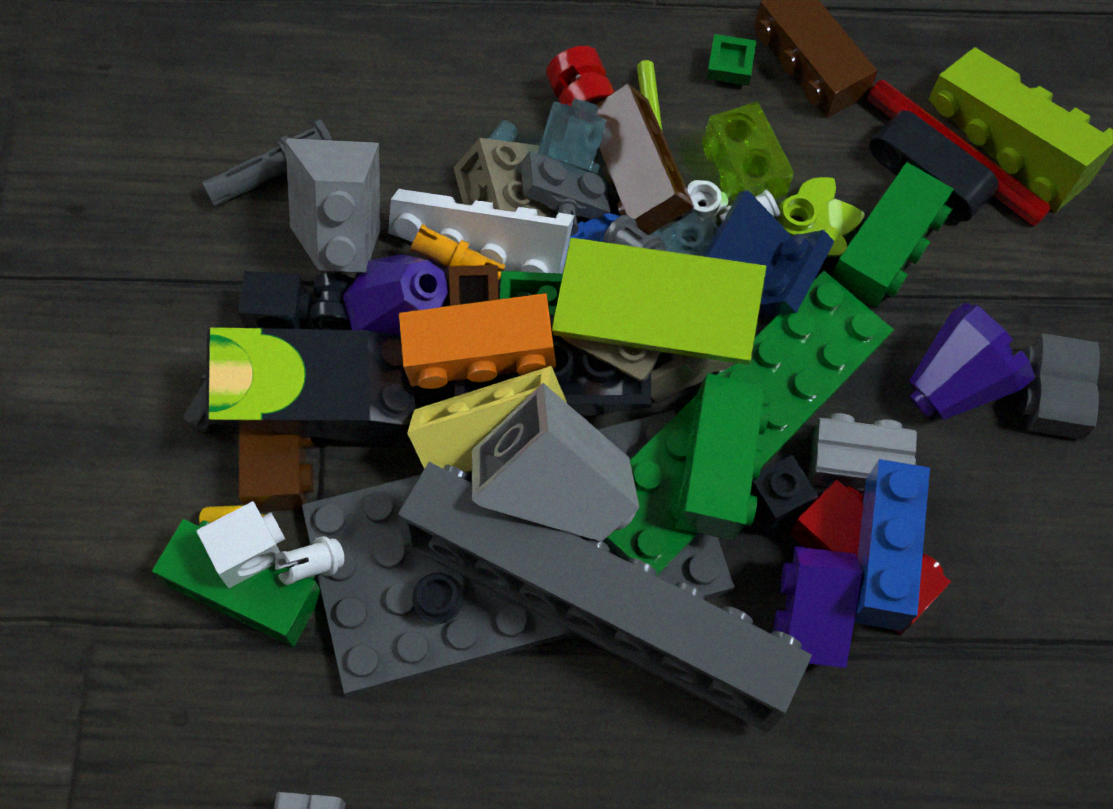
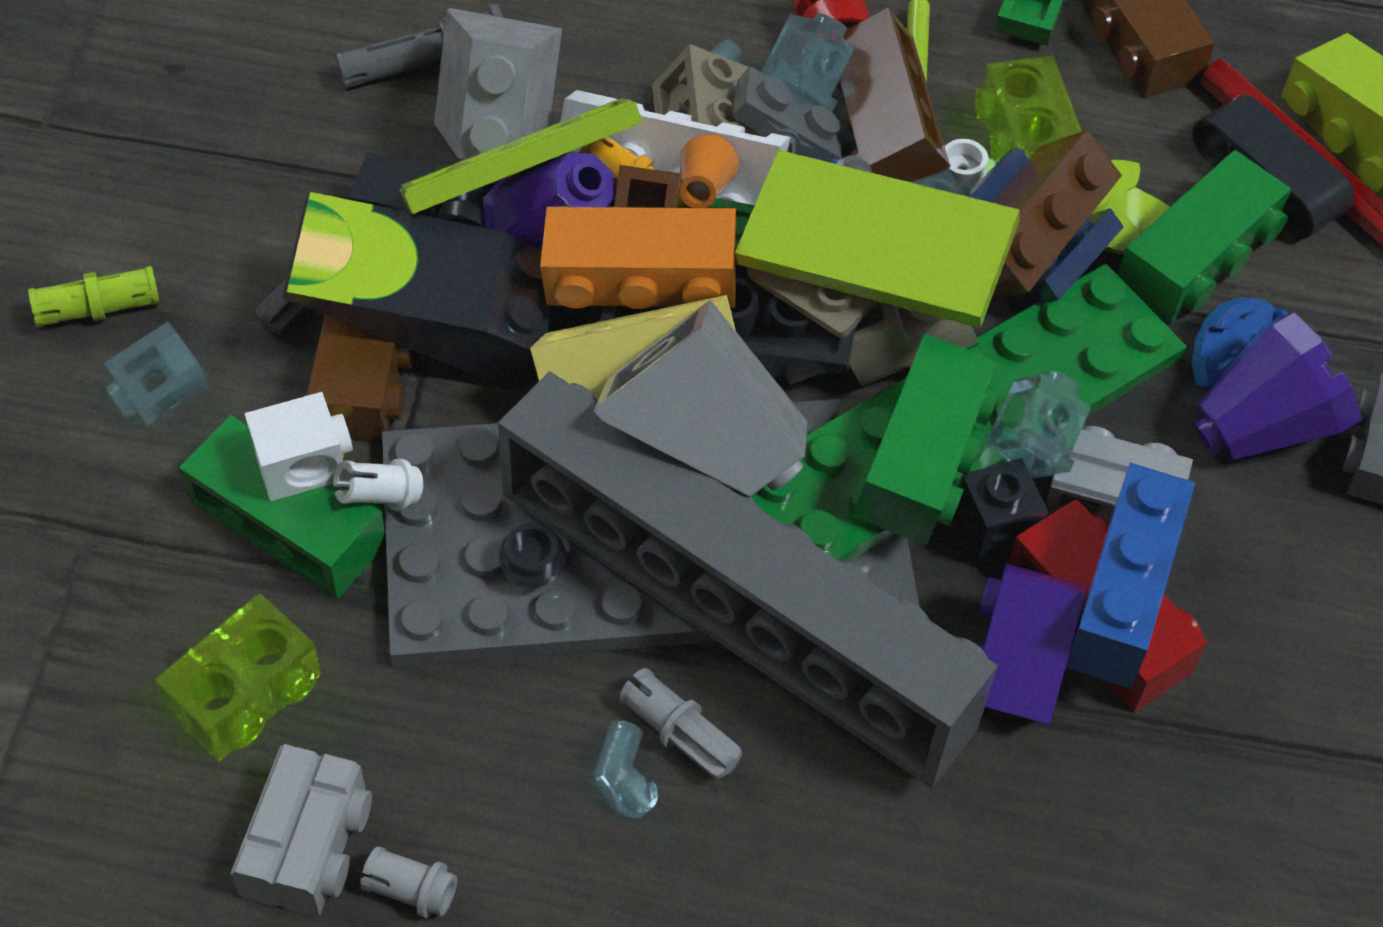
camera: 10 degrees right, 10 degrees down
none -> lime pin [28,266,160,328]
none -> clear light blue brick [104,322,211,425]
none -> clear neon green brick [154,593,322,762]
none -> lime tile [399,98,643,214]
none -> clear light blue arm [594,721,658,819]
none -> light grey axle [619,668,742,779]
none -> orange cone [679,134,739,208]
none -> clear light blue brick [985,372,1091,478]
none -> reddish brown brick [990,129,1122,303]
none -> blue plate [1192,297,1288,387]

